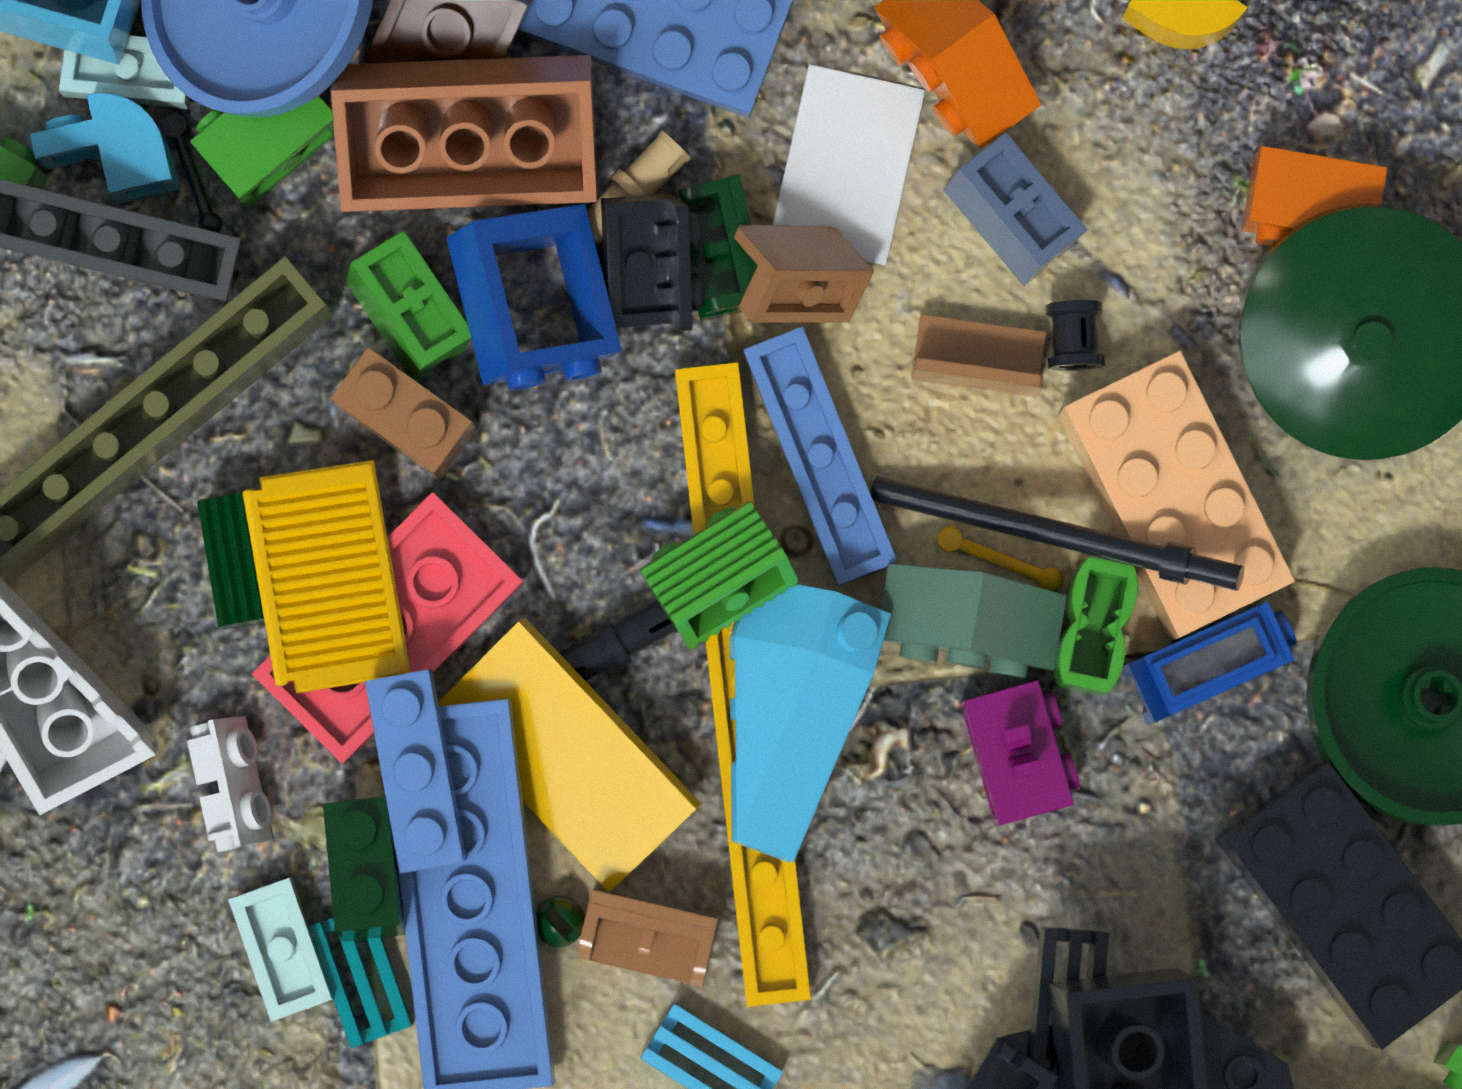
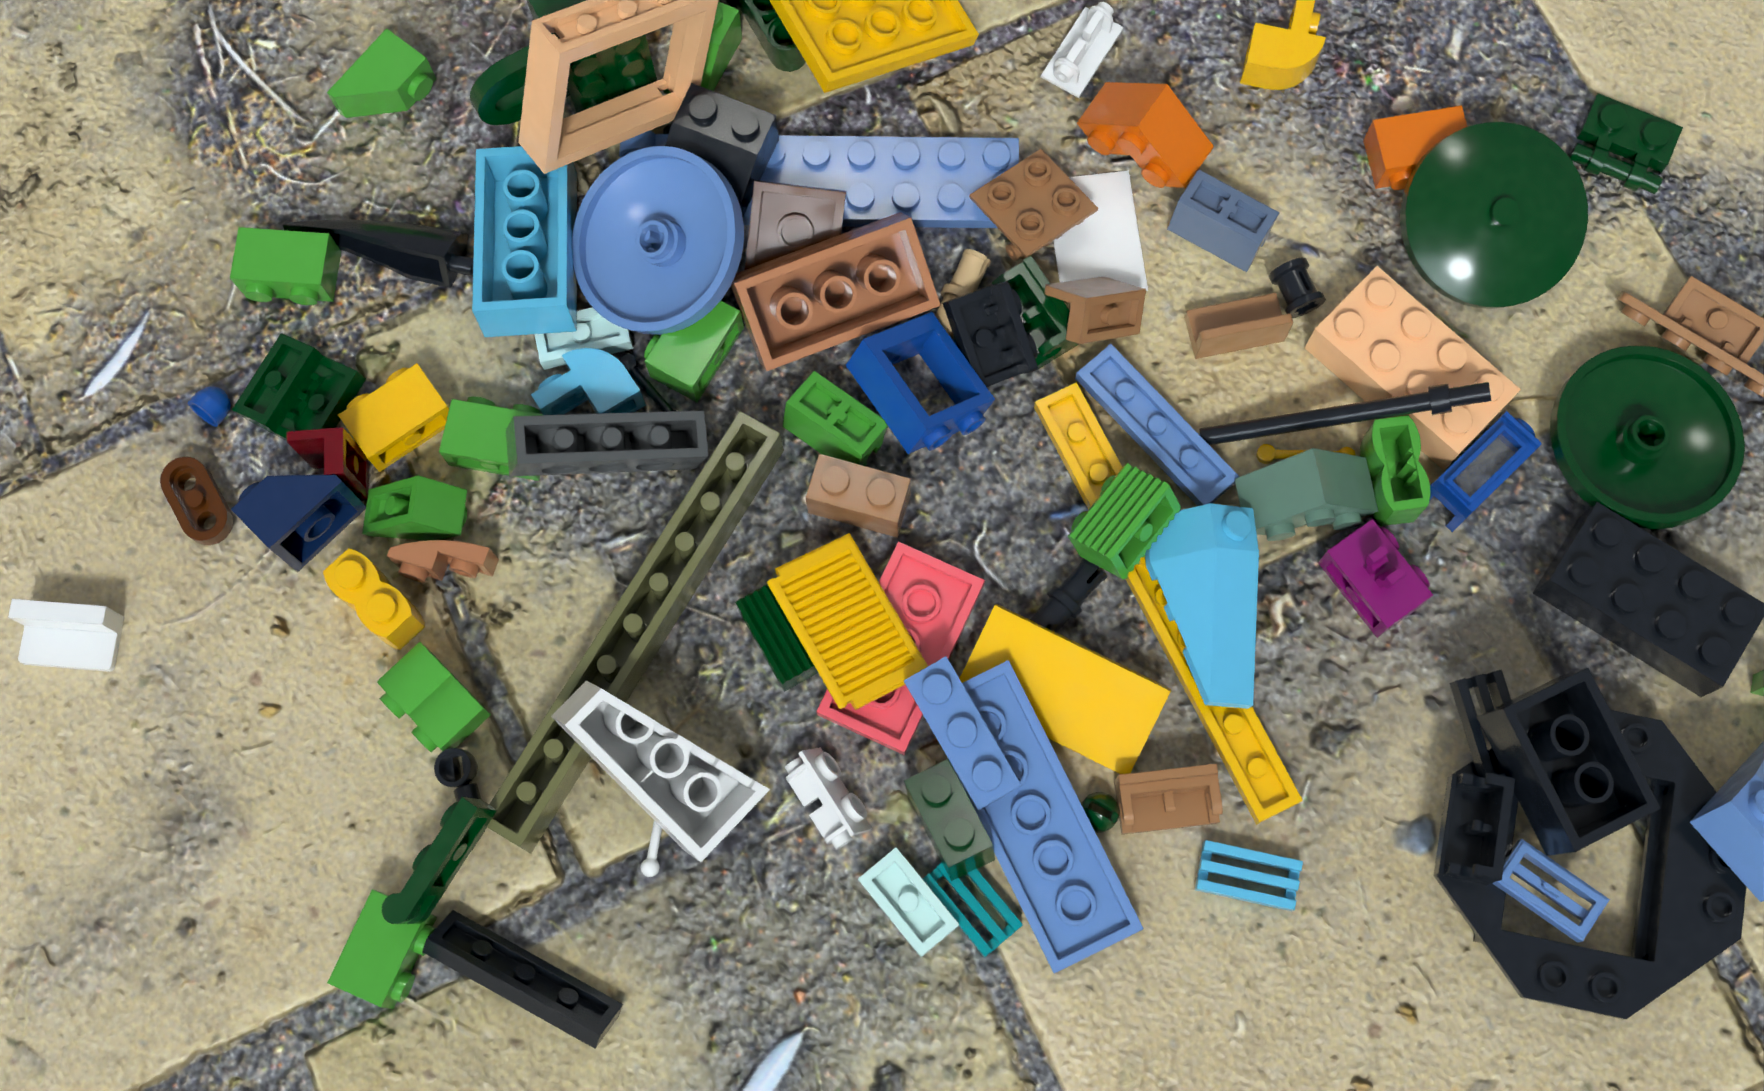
camera: 15 degrees left, 10 degrees down
none -> medium nougat hinge [969,149,1098,261]

